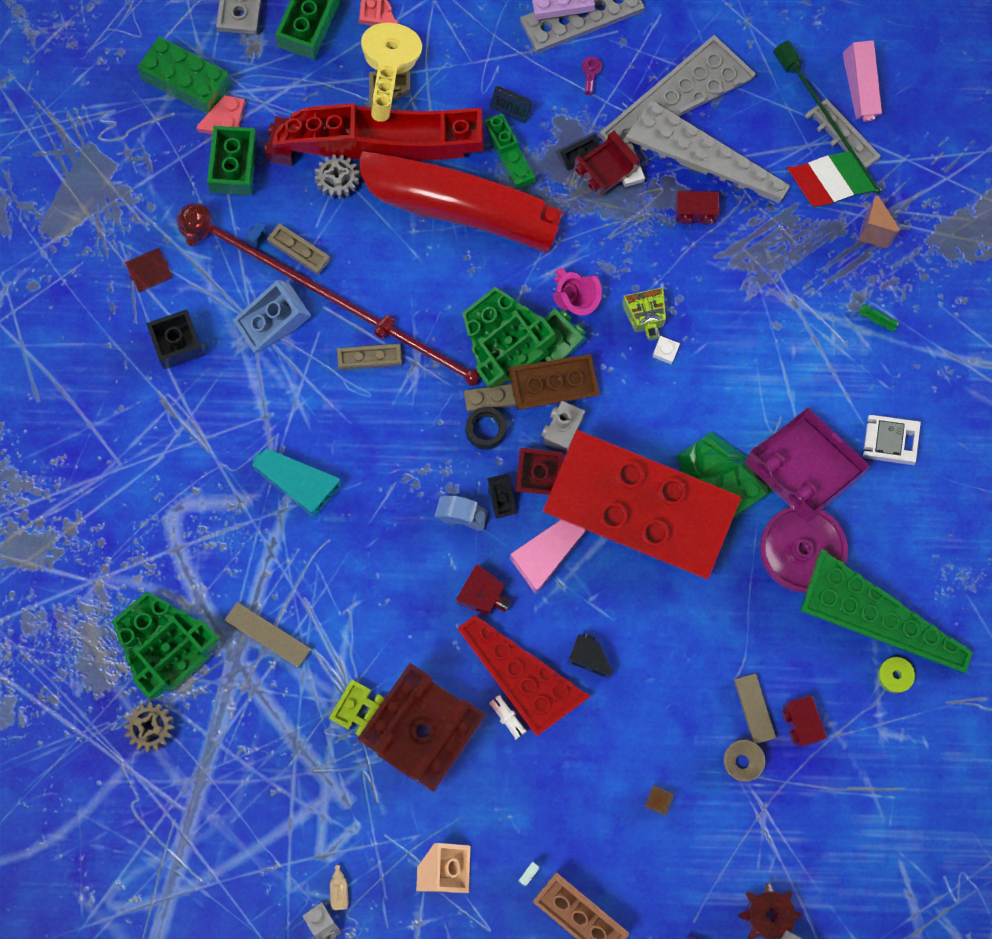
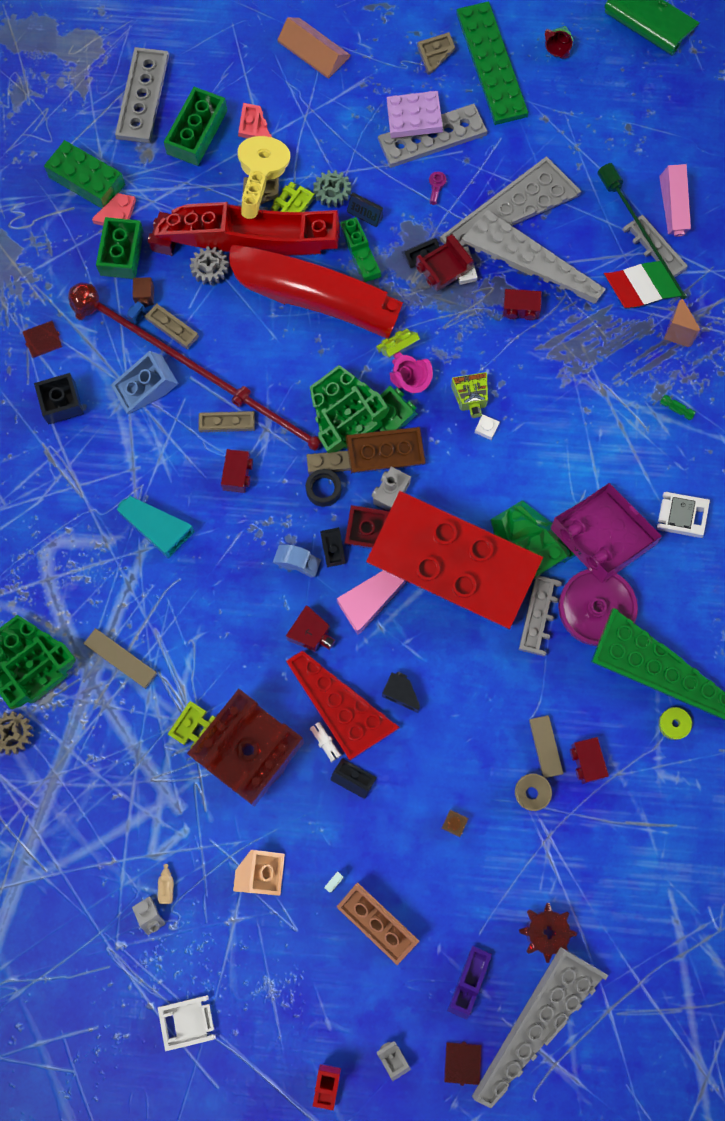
camera: 10 degrees right, 0 degrees up
none -> copper brick [133,277,154,307]
none -> dark red brick [221,449,253,493]
none -> lime plate [271,182,315,212]
none -> sand green gear [313,170,351,208]
none -> black slope [331,758,377,799]
none -> lime plate [376,329,420,357]
none -> light grey hinge [518,576,562,656]

